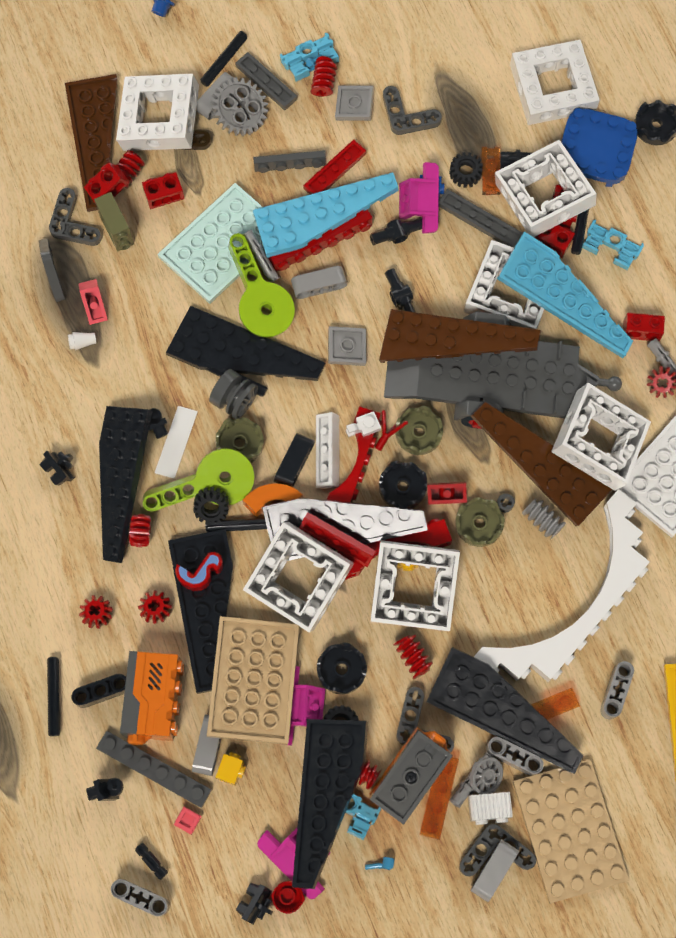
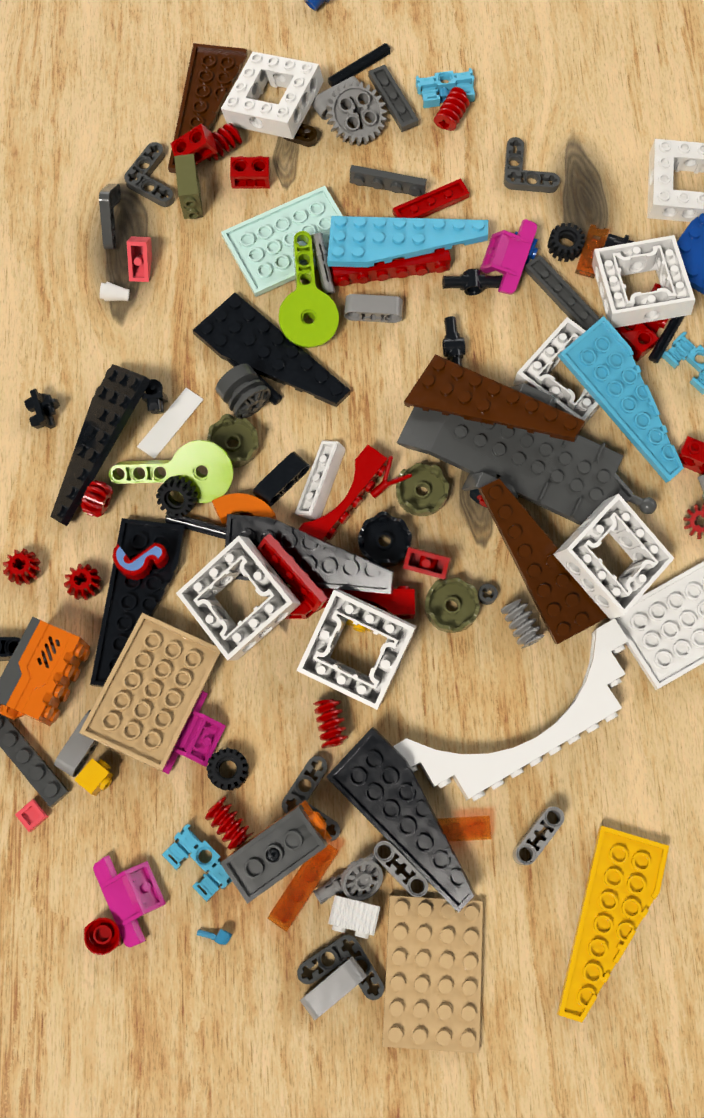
camera: 20 degrees right, 0 degrees up
black hips [236,883,273,925] -> none
black wing [292,719,368,889] -> none
black plate [317,643,367,695] -> none
light grey plate [328,326,366,366] -> none
light grey plate [335,86,374,121] -> none
white plate [346,411,381,437] -> none

